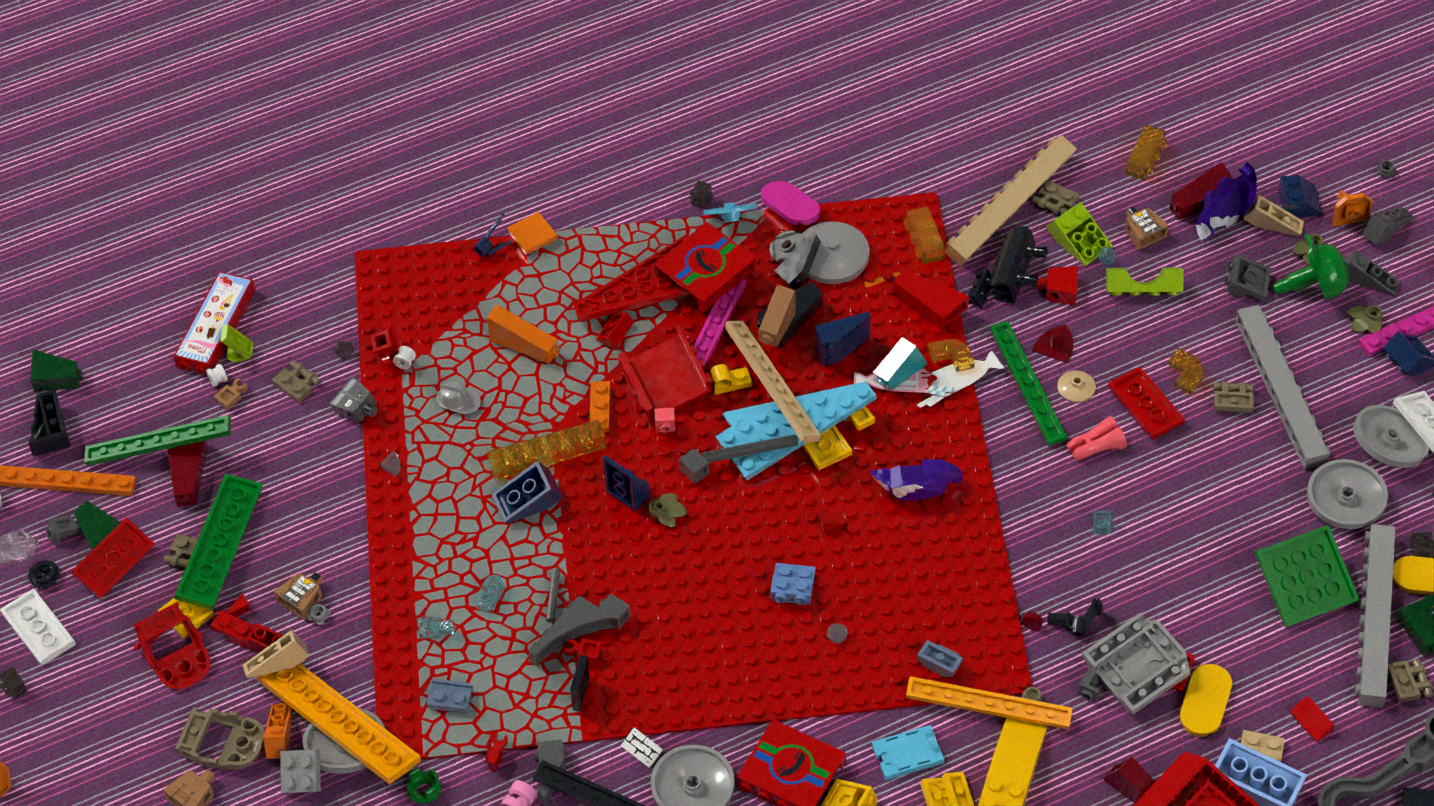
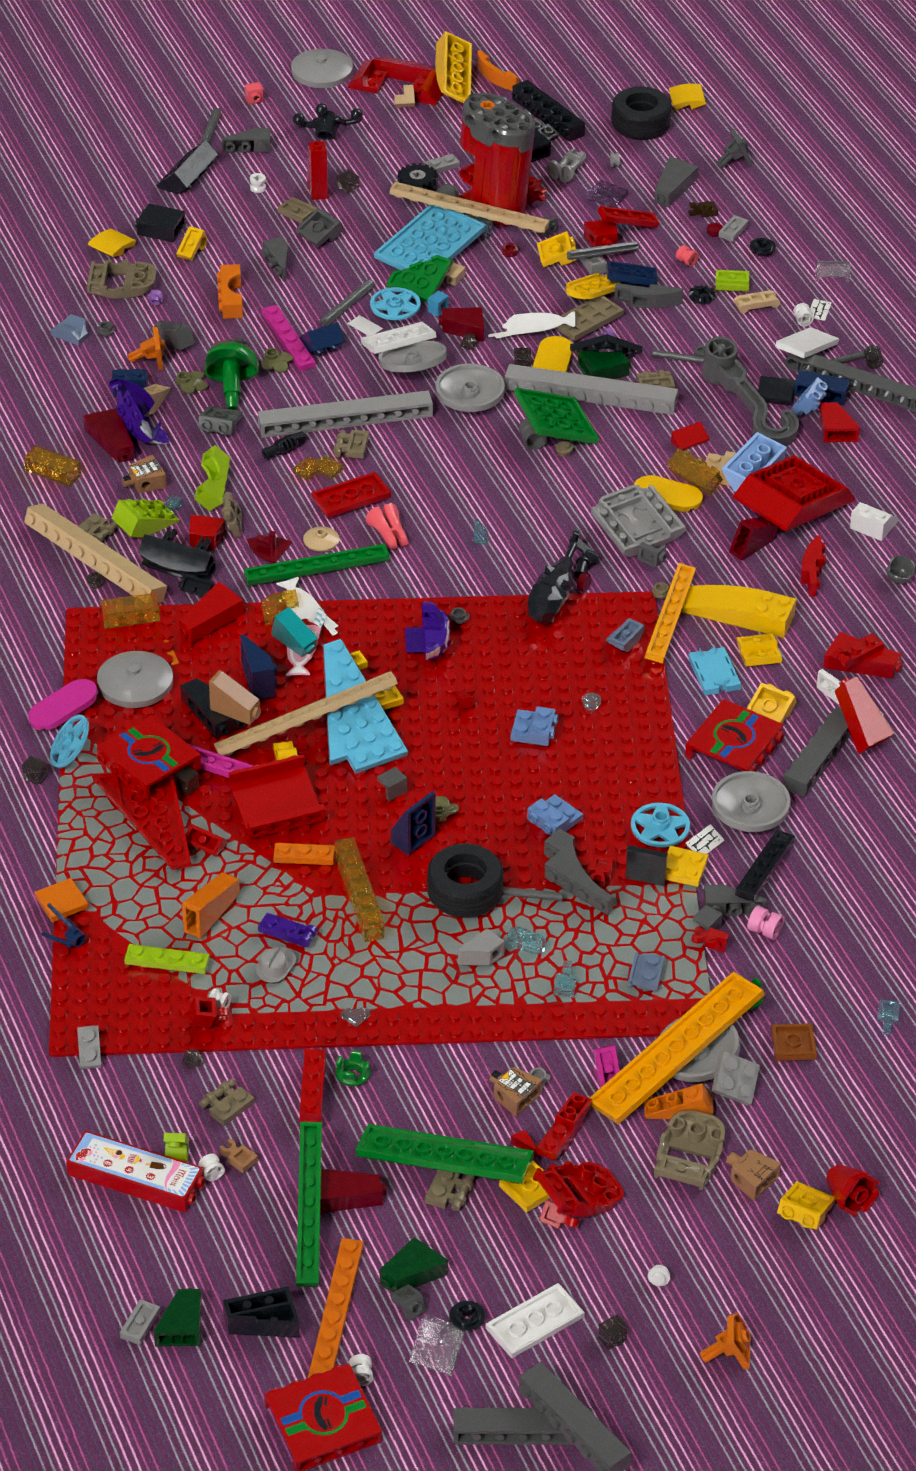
camera: 90 degrees left, 10 degrees down
red plate [71,517,155,600] -> none
tan slope [243,630,309,679] -> none
dark grey torso [329,377,378,422] -> none
dark blue slope [492,461,563,524] -> none
coral plate [655,408,675,433] -> none
dark grey axle [702,434,798,463] -> none
light grey tile [769,231,805,263] -> none
slope [774,232,821,290] -> none
none -> sand blue slope [50,314,88,346]
none -> light grey plate [77,1025,102,1070]
none -> clear smoke plate [86,572,105,589]
none -> light grey plate [120,1299,161,1345]
none -> lime plate [125,944,209,974]
none -> clear smoke plate [174,766,199,795]
none -> dark tan plate [222,492,242,538]
none -> dark purple plate [258,913,318,947]
none -> black hinge [261,431,306,460]
none -> red arch [299,1049,326,1122]
none -> green piece [336,1050,370,1086]
none -> black tyre [427,843,504,918]
none -> dark grey plate [449,608,468,624]
none -> light grey slope [458,928,505,965]
none -> black piece [527,542,578,625]
none -> medium blue plate [527,794,583,835]
none -> dark tan plate [556,441,573,457]
none -> dark pink slope [593,1045,620,1088]
none -> medium azure wheel [631,803,690,847]
none -> white plate [648,1265,670,1286]
none -> clear yellow brick [666,448,723,496]
none -> yellow plate [666,846,709,887]
none -> dark grey panel [693,905,723,931]

